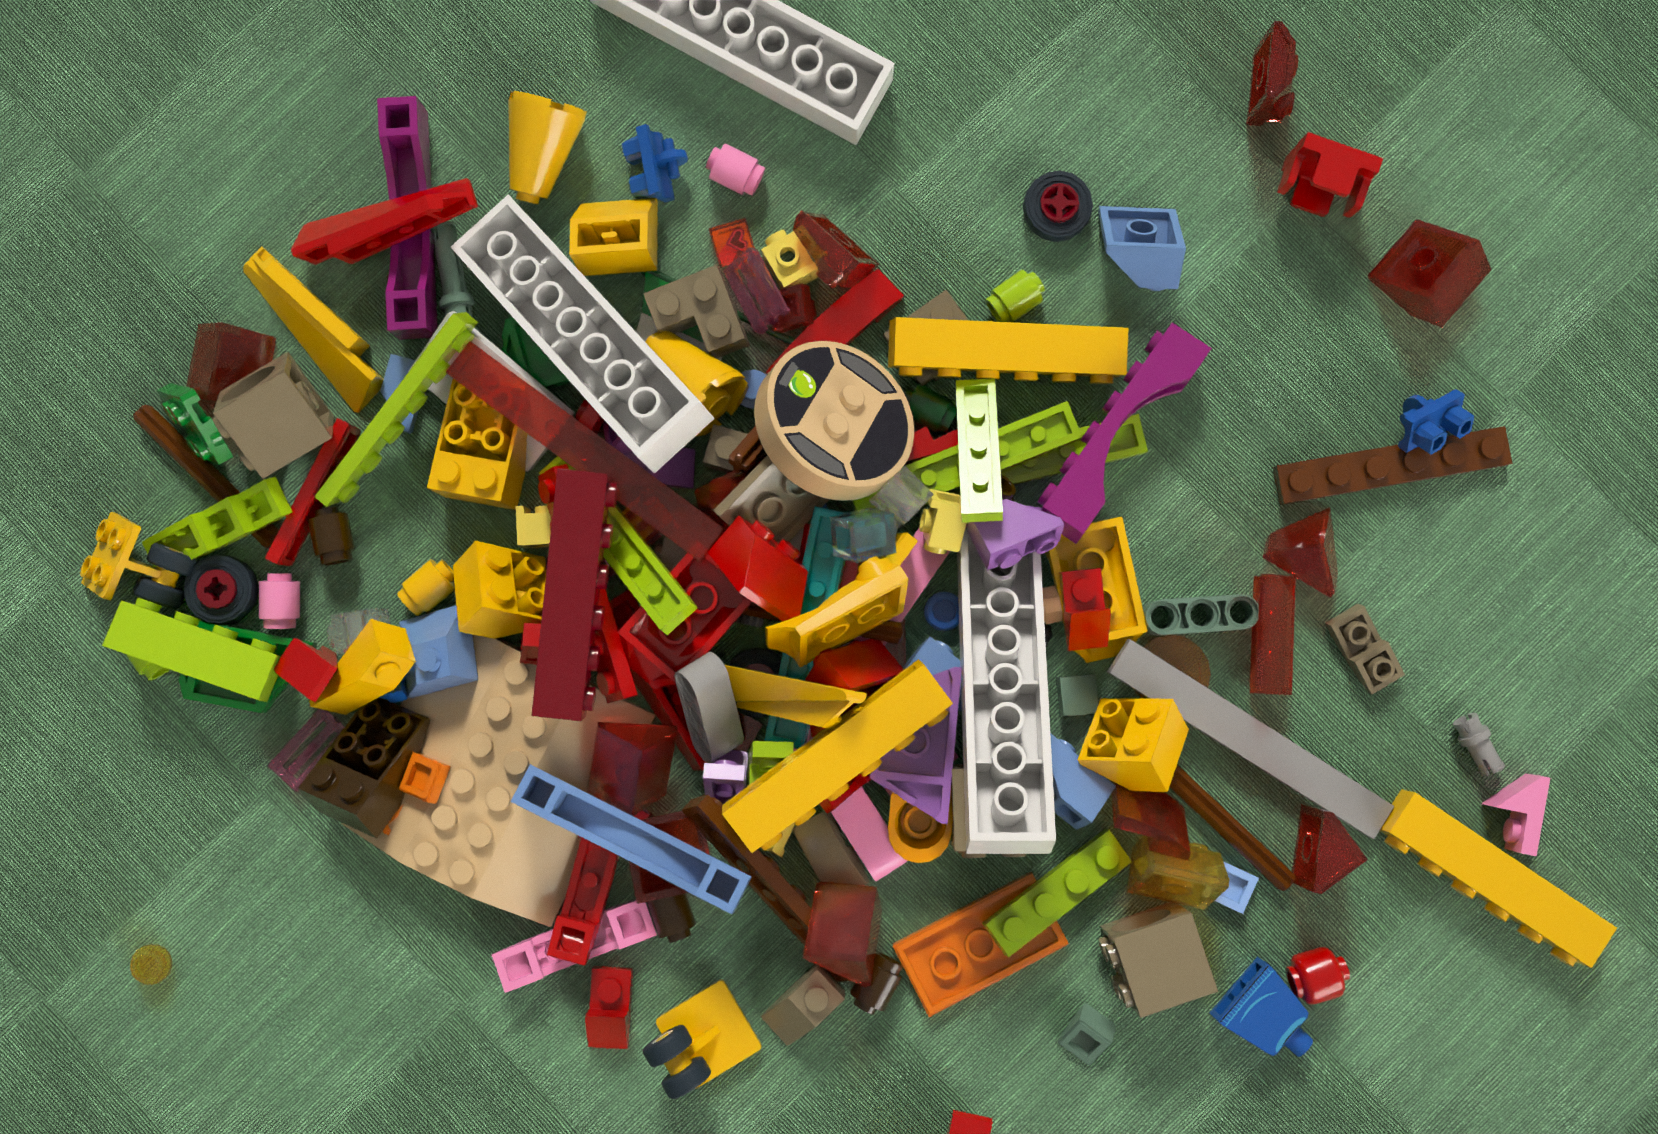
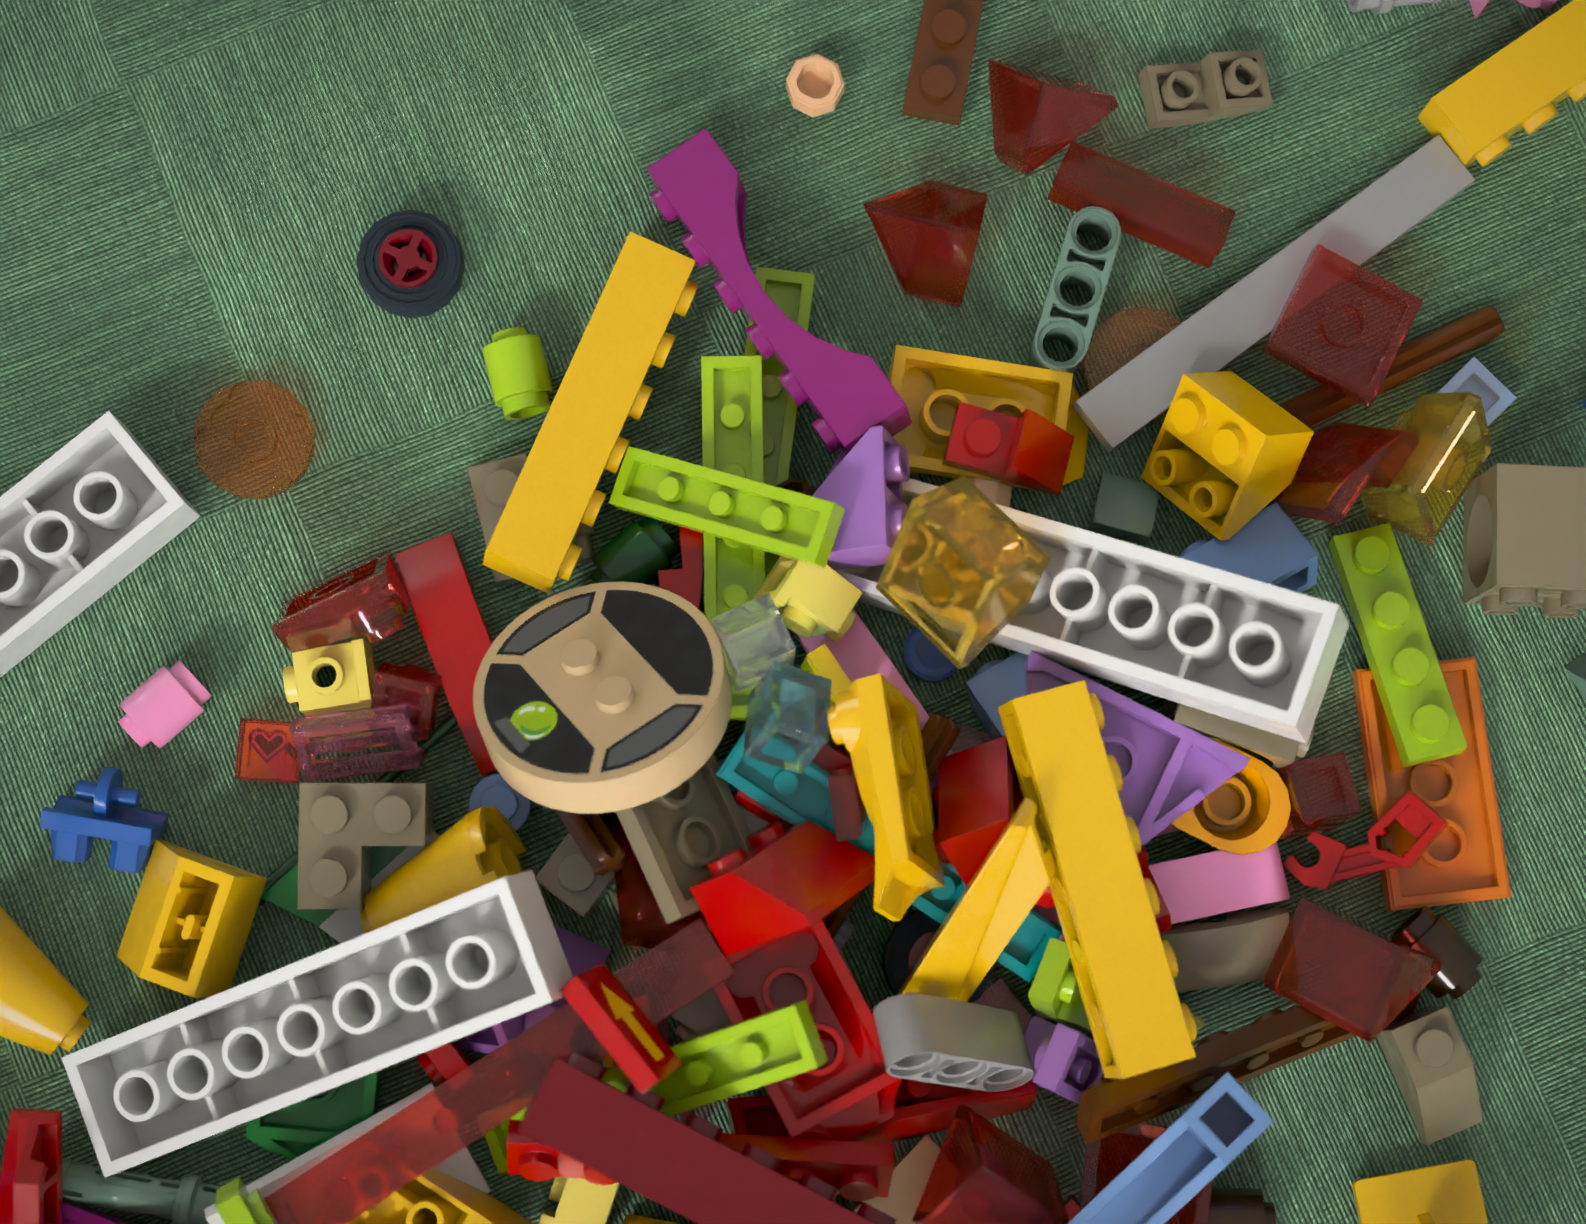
camera: 75 degrees left, 5 degrees down
medium blue slope [1098,206,1186,291] -> none
clear red slope [1292,804,1368,894] -> none
none -> clear orange tile [193,380,315,500]
none -> red tile [561,963,683,1093]
none -> light nougat tile [786,54,845,118]
none -> clear red tile [828,767,868,841]
none -> clear red slope [863,180,988,307]
none -> clear yellow slope [876,476,1051,669]
none -> clear red tile [1262,244,1423,407]
none -> clear red panel [1277,752,1362,839]
none -> red piece [1282,791,1449,890]

